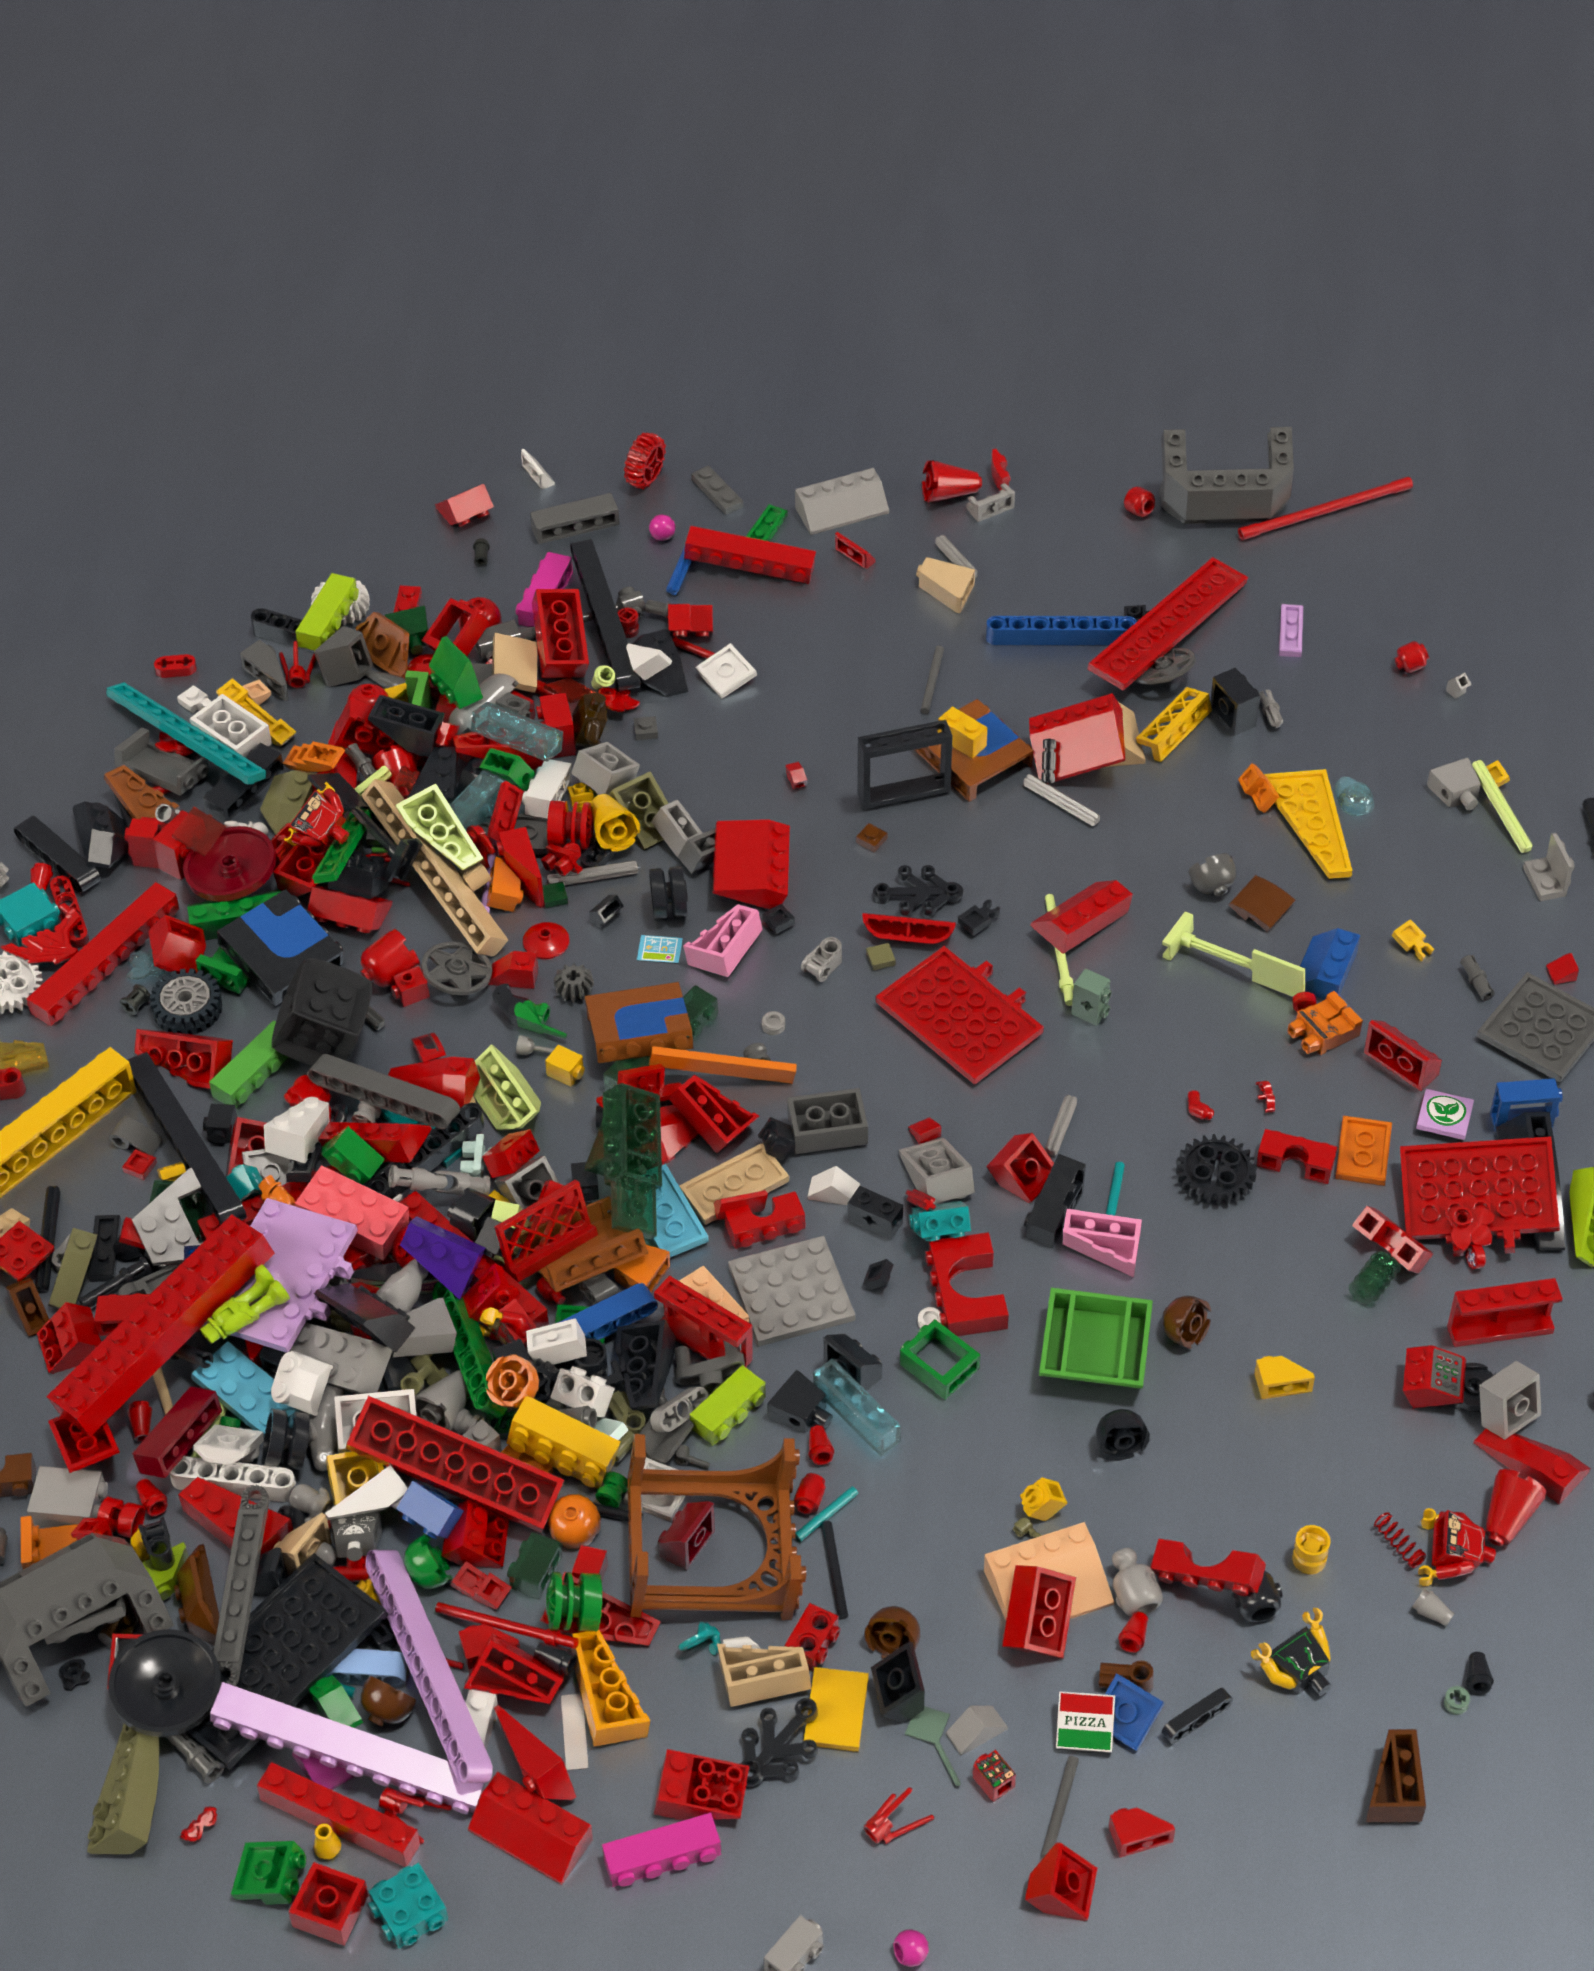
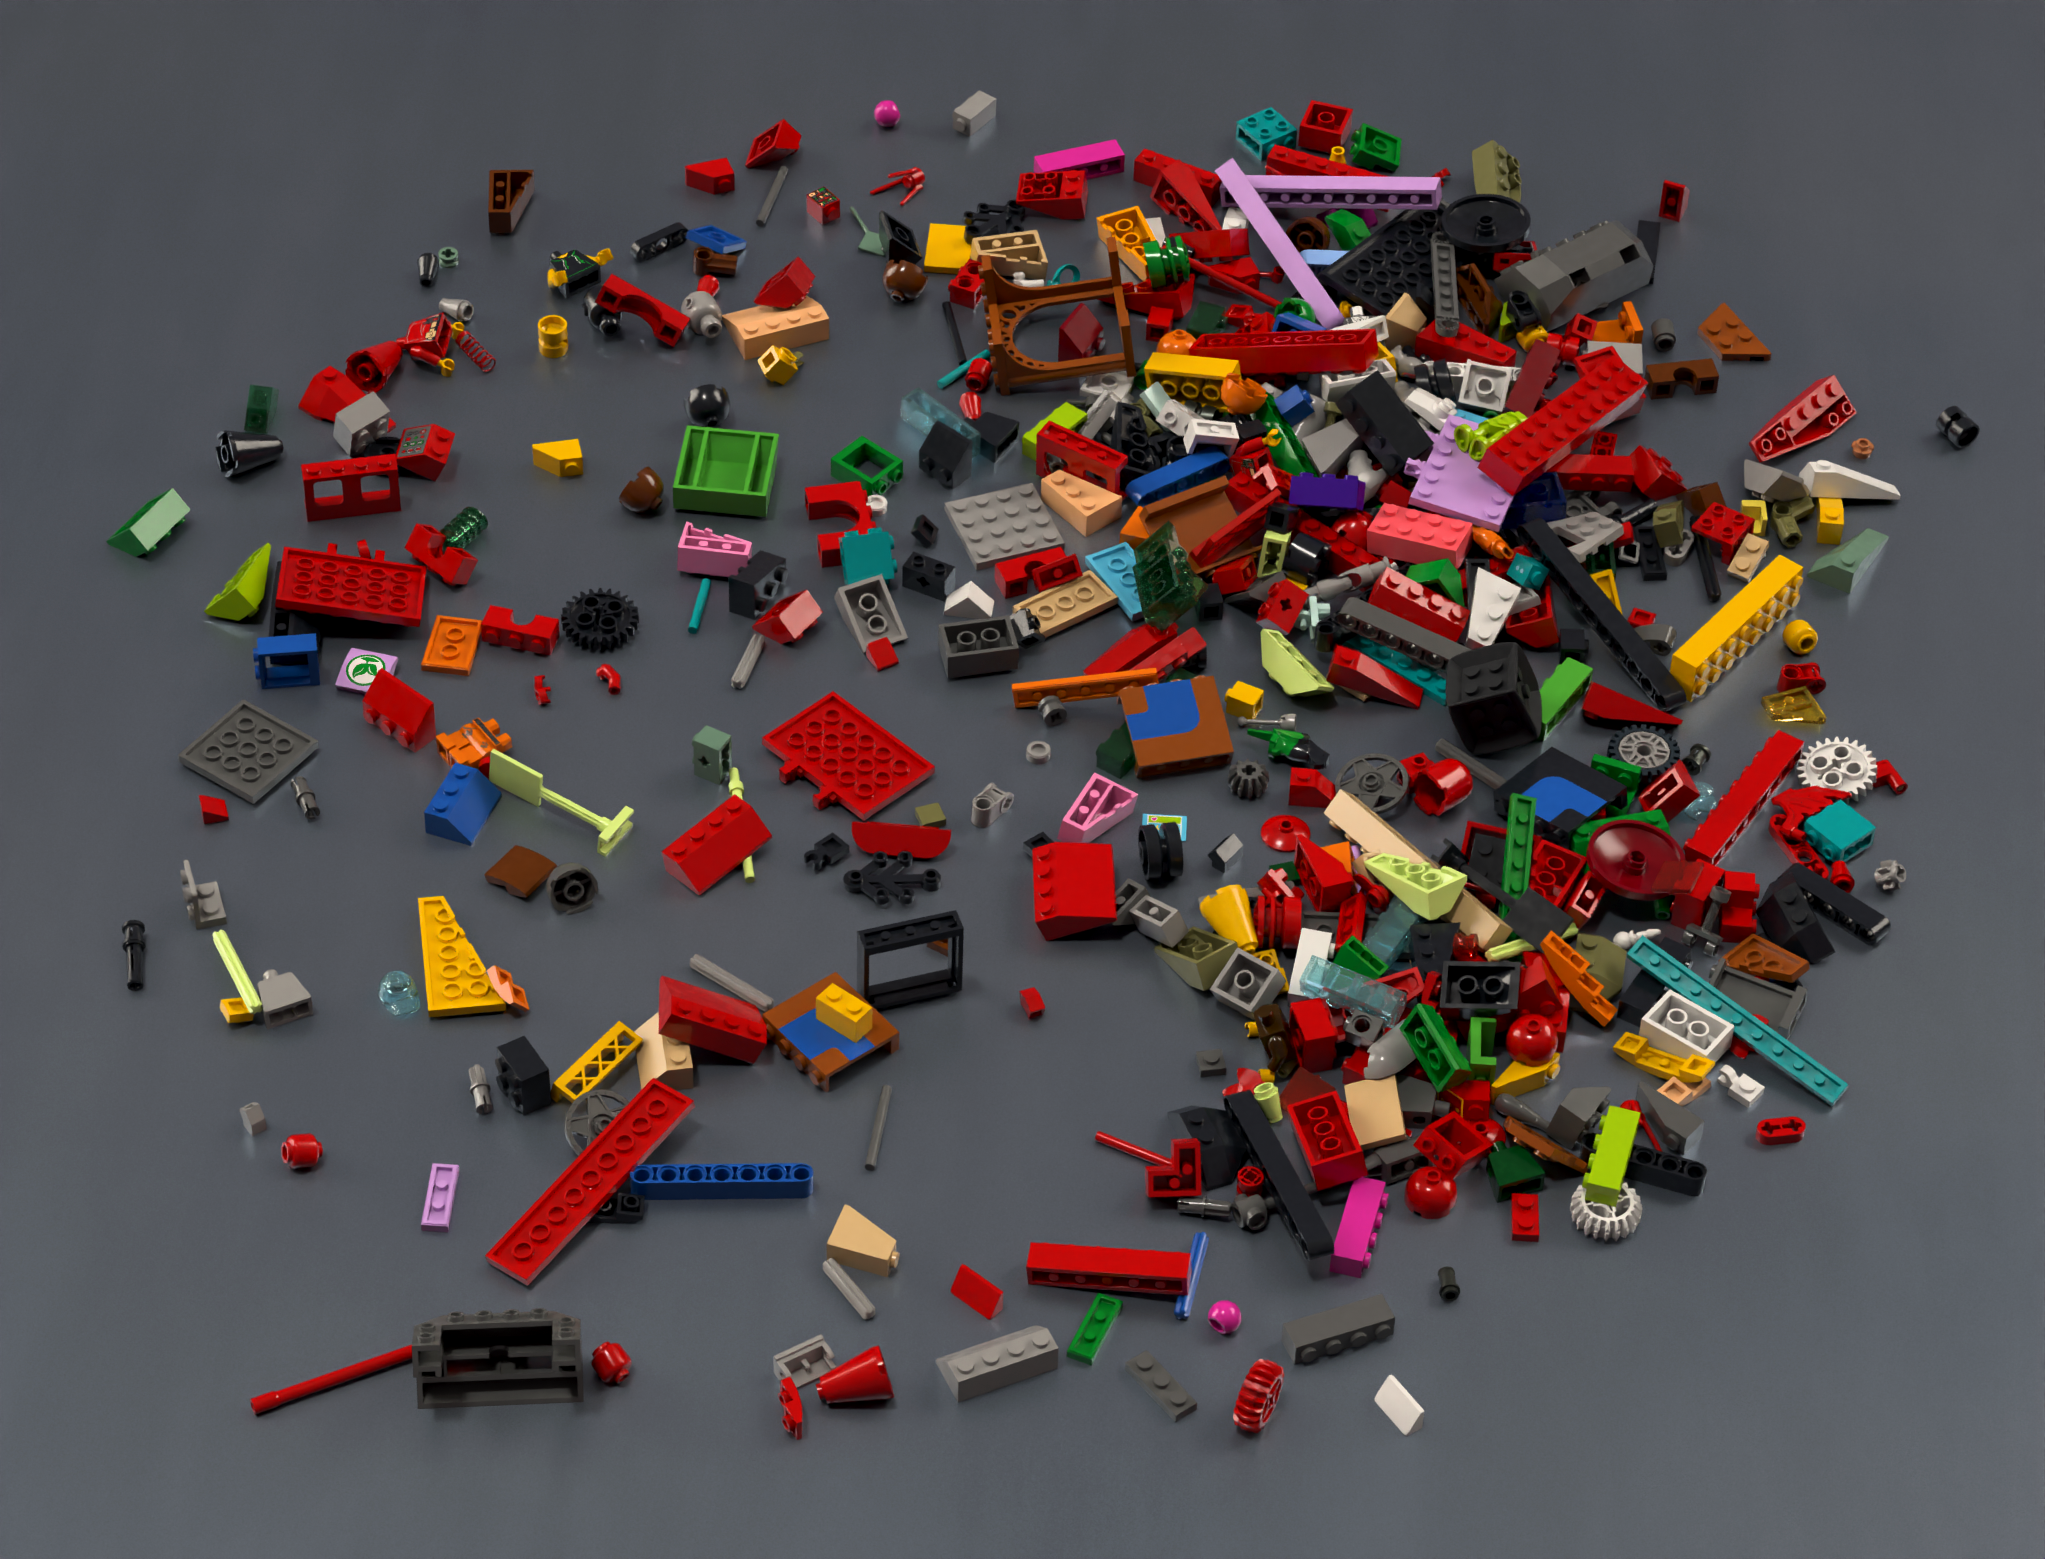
camera: 175 degrees right, 5 degrees down
red torso [284,782,349,847] -> none
red slope [411,1032,446,1062] -> none
slope [435,484,494,527] -> none
dark grey cone [558,1405,597,1428] -> none
white slope [626,644,672,680] -> none
red wedge [669,1075,759,1153] -> none
white tile [695,643,757,699] -> none
red axle [905,1189,936,1211] -> none
light grey slope [946,1706,1008,1756] -> none
axle [1041,739,1056,783] -> none
tile [1056,1691,1115,1753] -> none
yellow plate [1391,919,1434,962] -> none
red plate [1450,1207,1495,1251] -> none
none -> blue brick [1274,384,1315,427]

